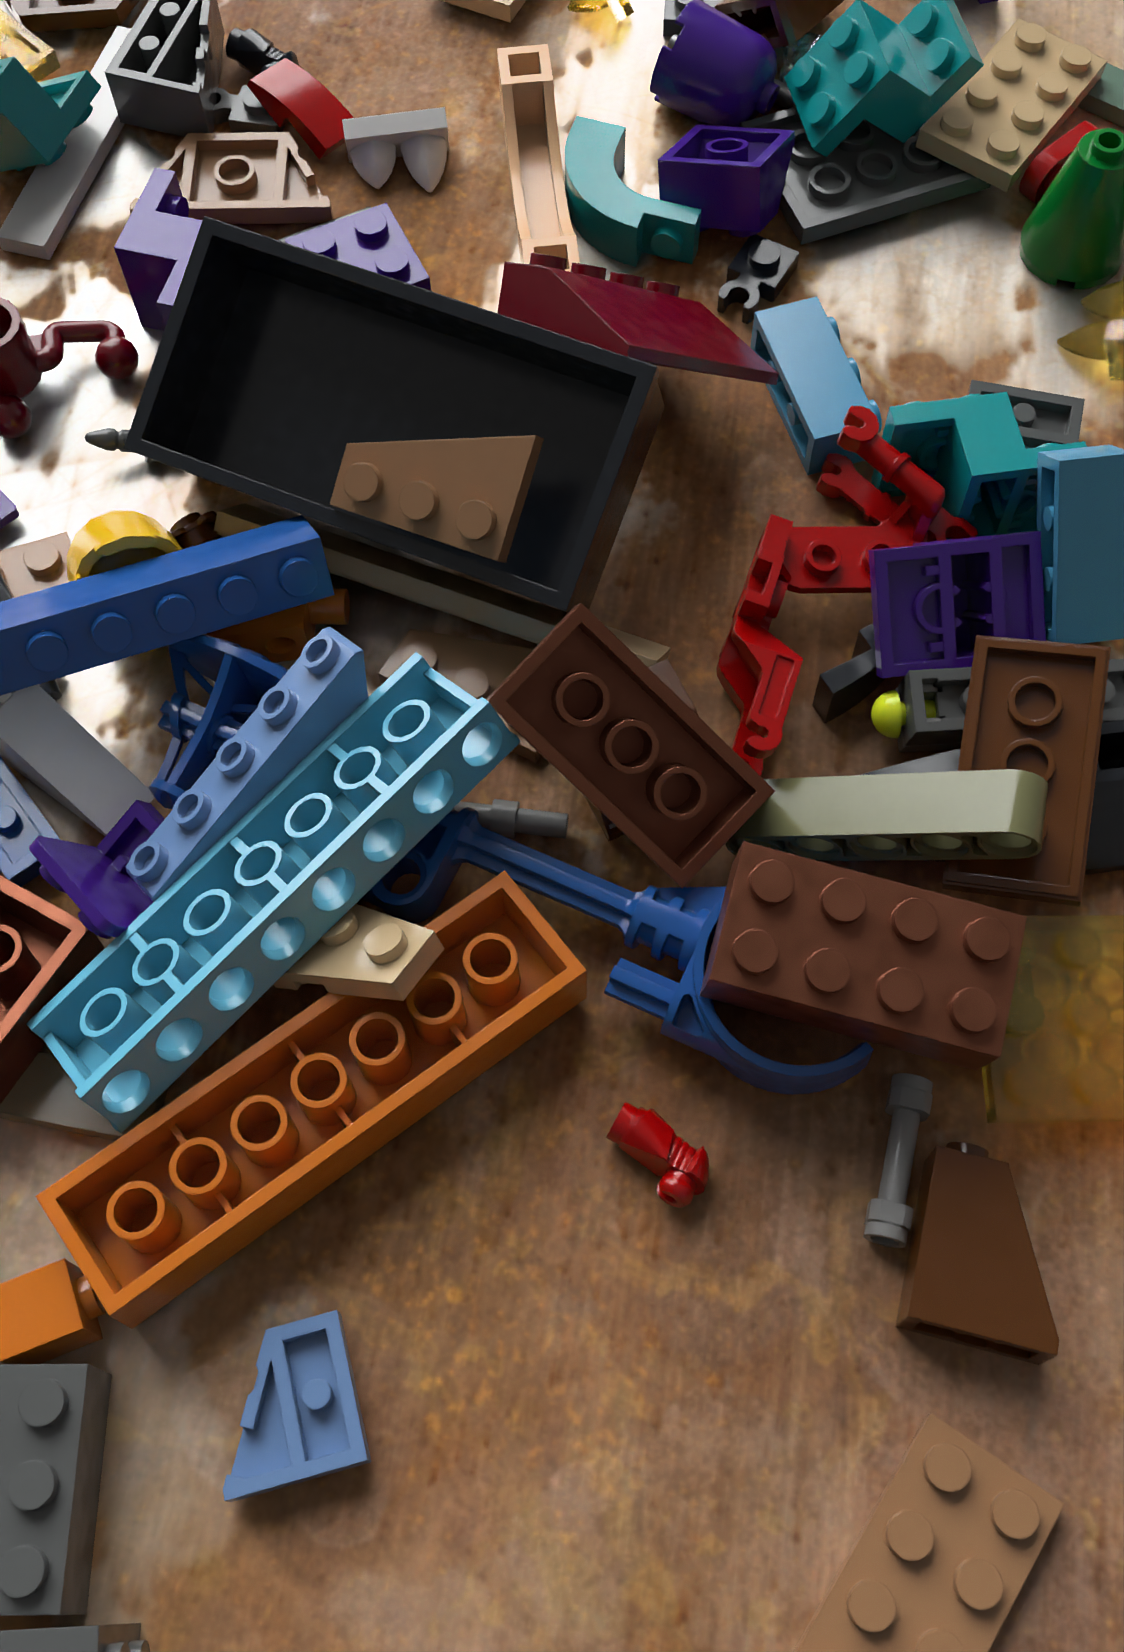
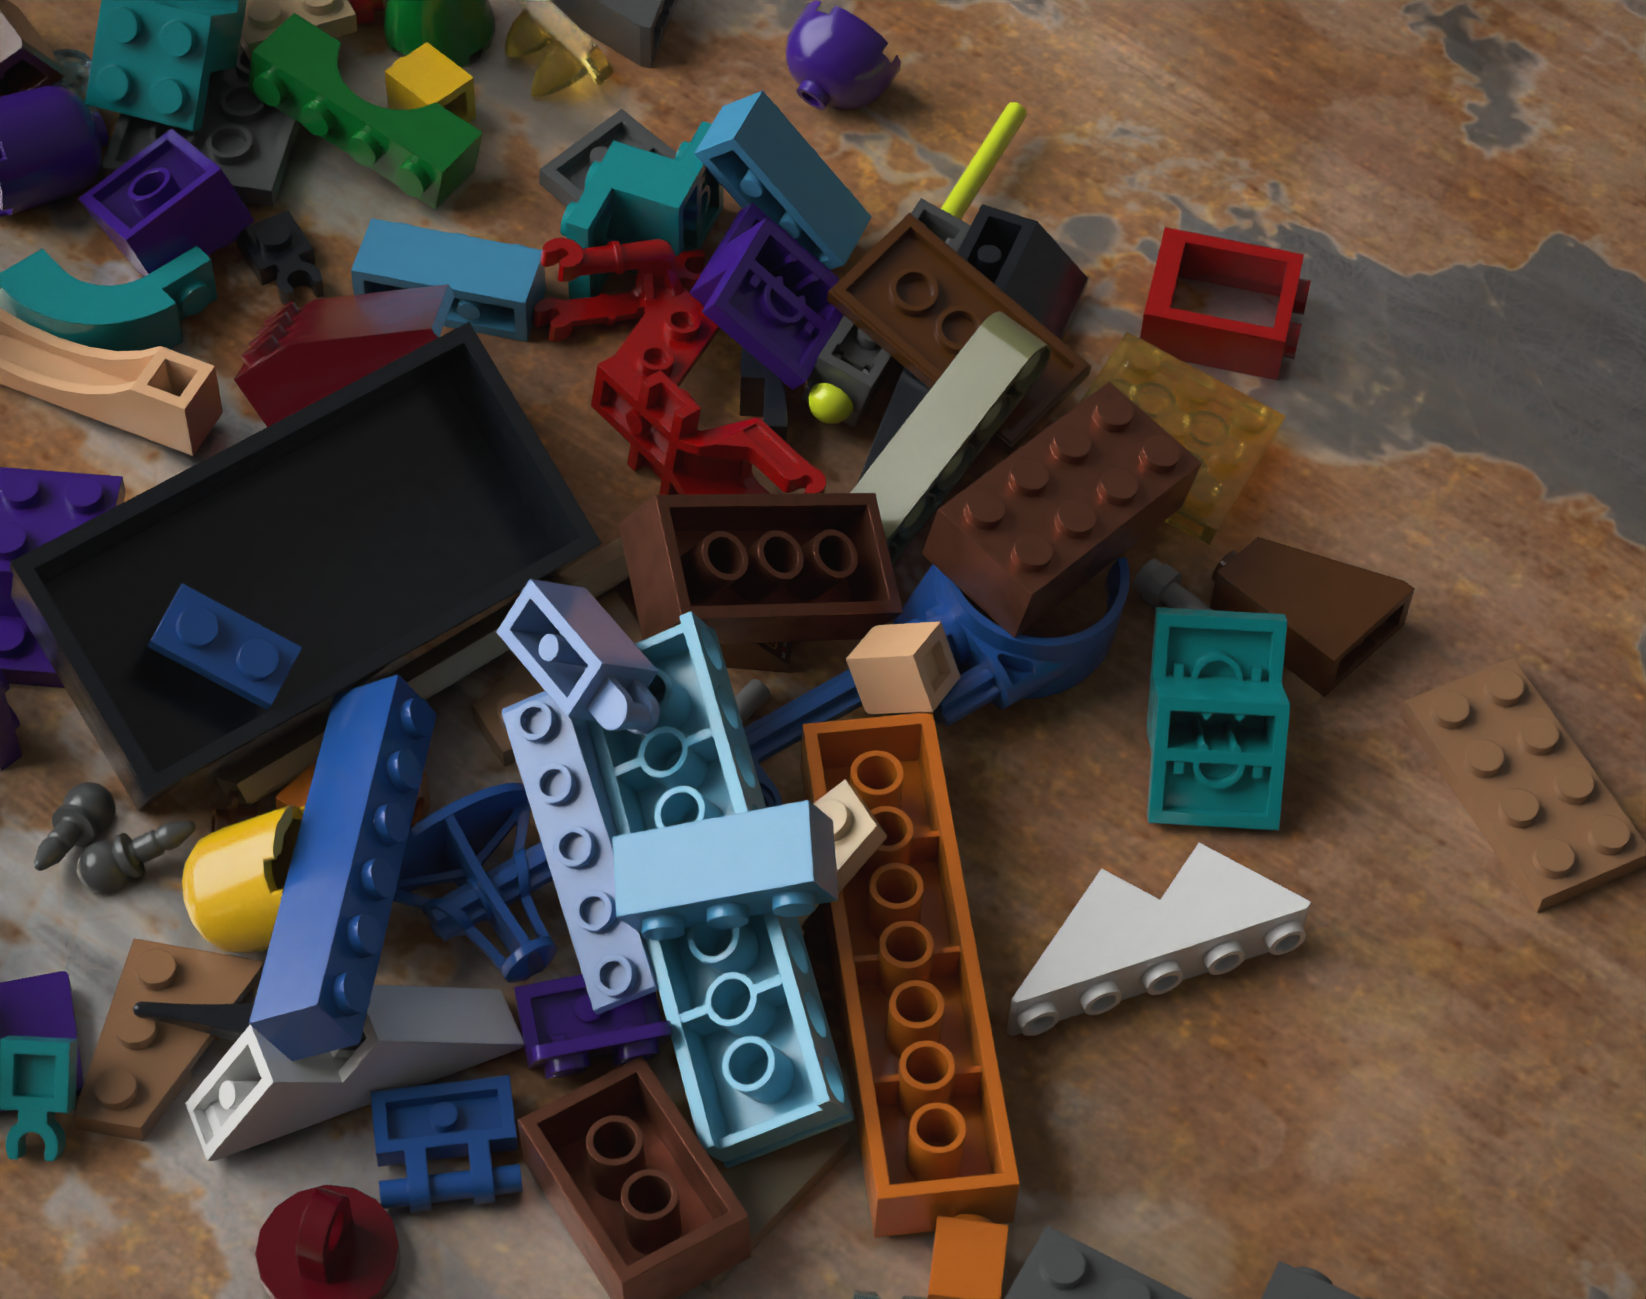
camera: 65 degrees left, 10 degrees down
medium blue wing [223,1310,371,1502] -> none
medium nougat wing [330,435,544,563] -> none
red arm [606,1101,709,1208] -> none
none -> dark grey bar [76,820,196,894]
none -> blue plate [147,583,302,710]
none -> green arch [248,13,483,210]
none -> yellow brick [384,42,476,123]
none -> medium blue brick [496,579,660,734]
none -> brick [612,800,839,940]
none -> light nougat panel [846,621,960,714]
none -> white slope [1006,843,1311,1036]
none -> teal bracket [1146,607,1290,830]

